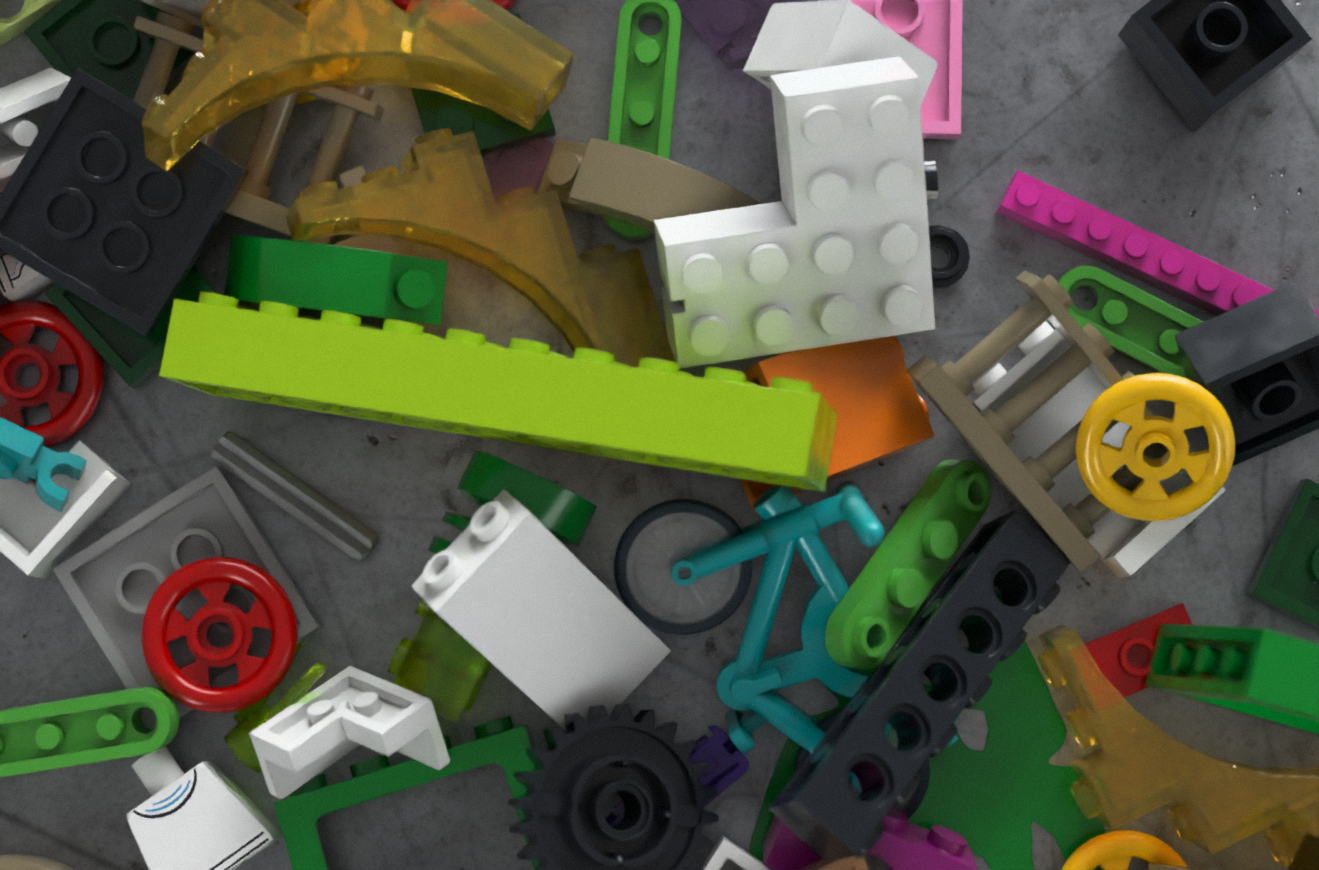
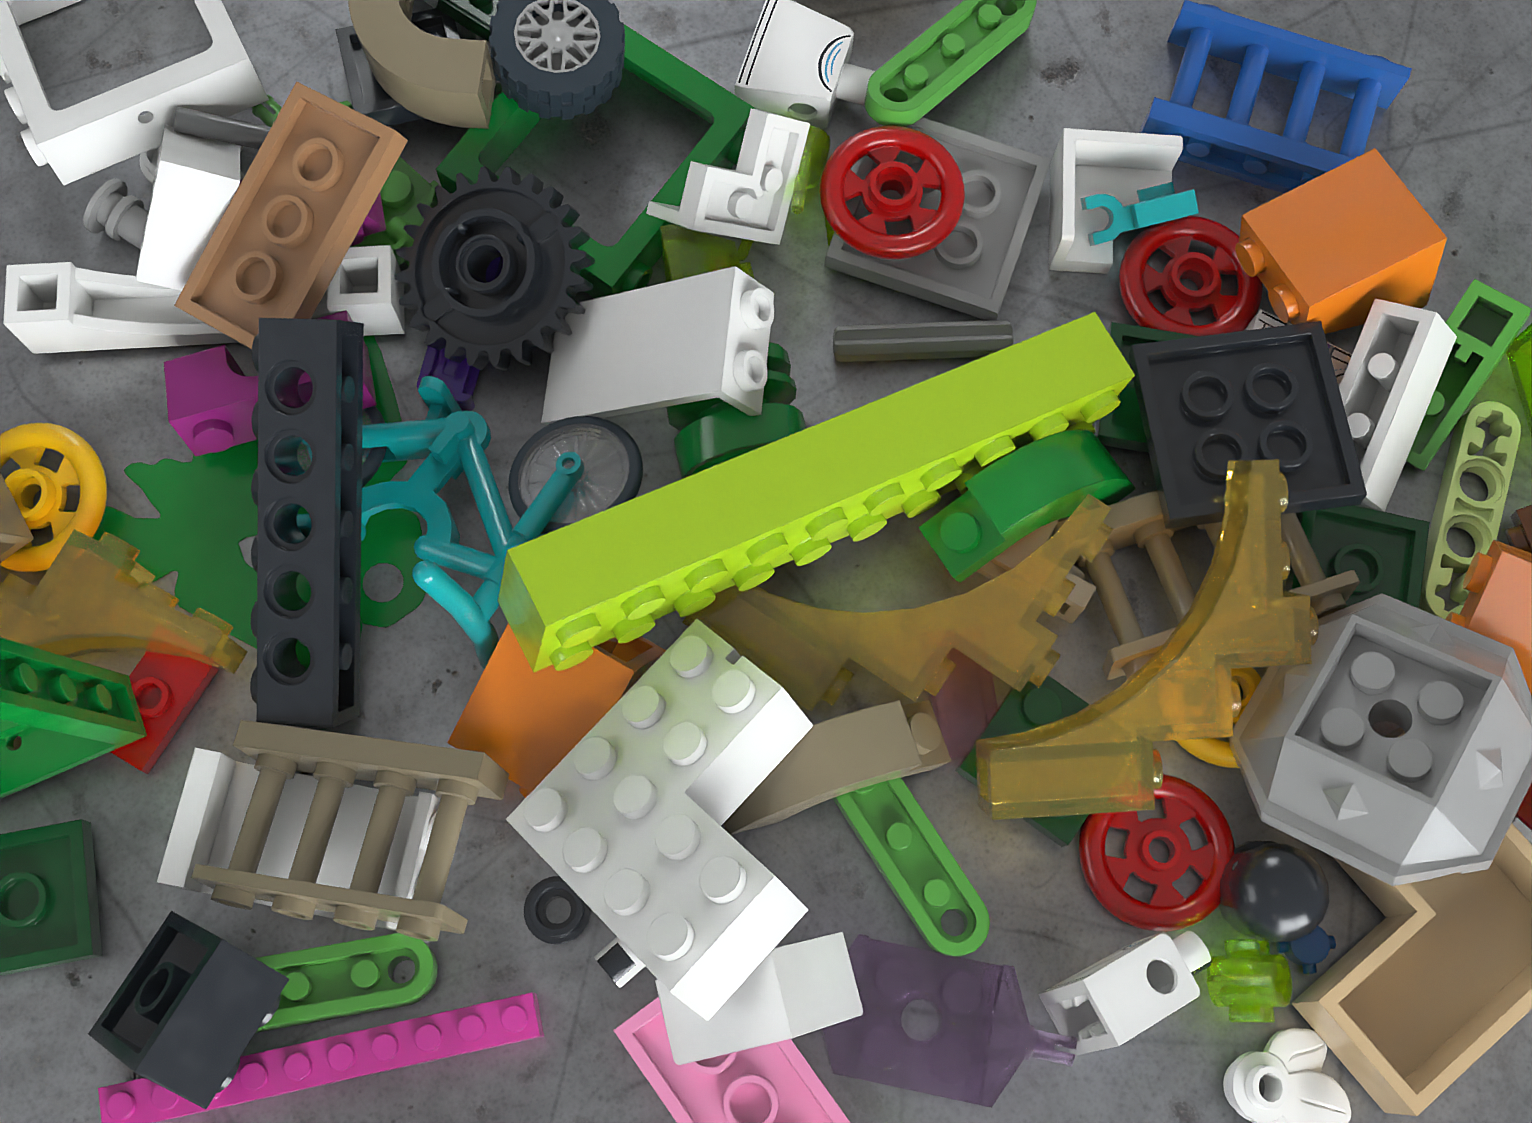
camera: 140 degrees right, 10 degrees down
bright green plate [825,459,991,669] -> none
yellow plate [1075,373,1235,522] -> none

